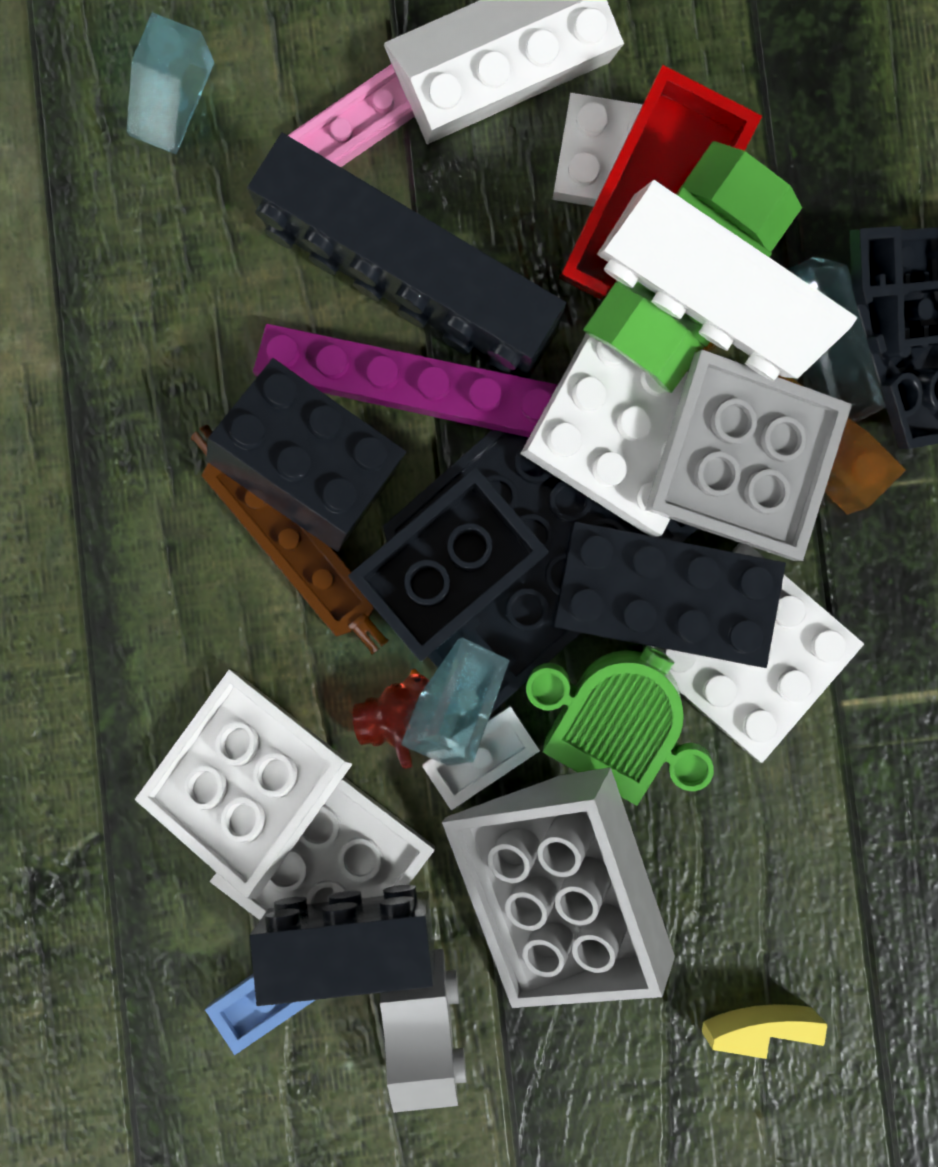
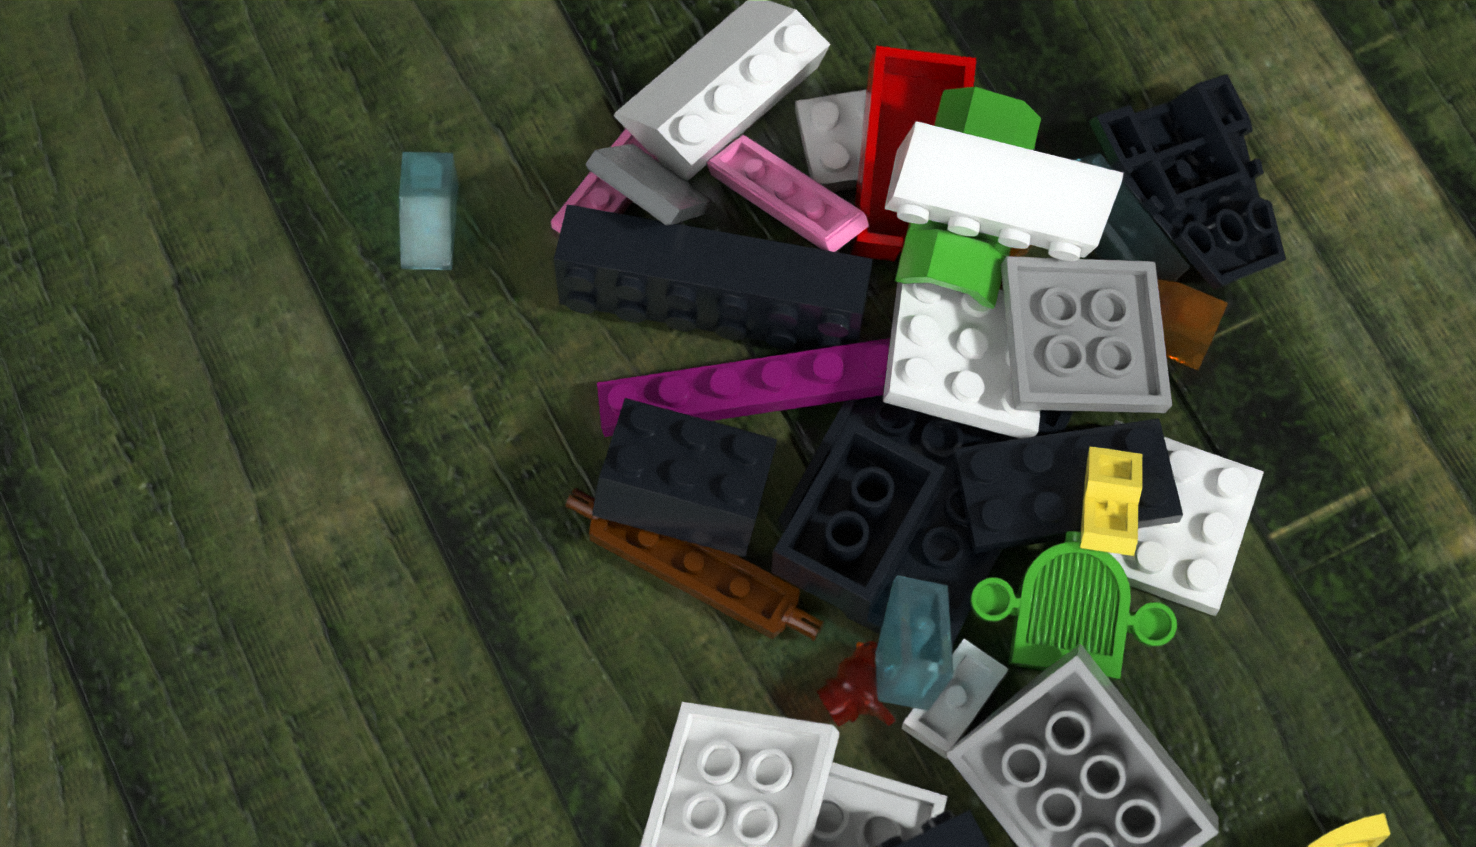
camera: 20 degrees left, 20 degrees down
none -> dark grey tile [585,144,713,226]
none -> bright pink tile [706,135,869,252]
none -> light yellow slope [1080,446,1142,556]

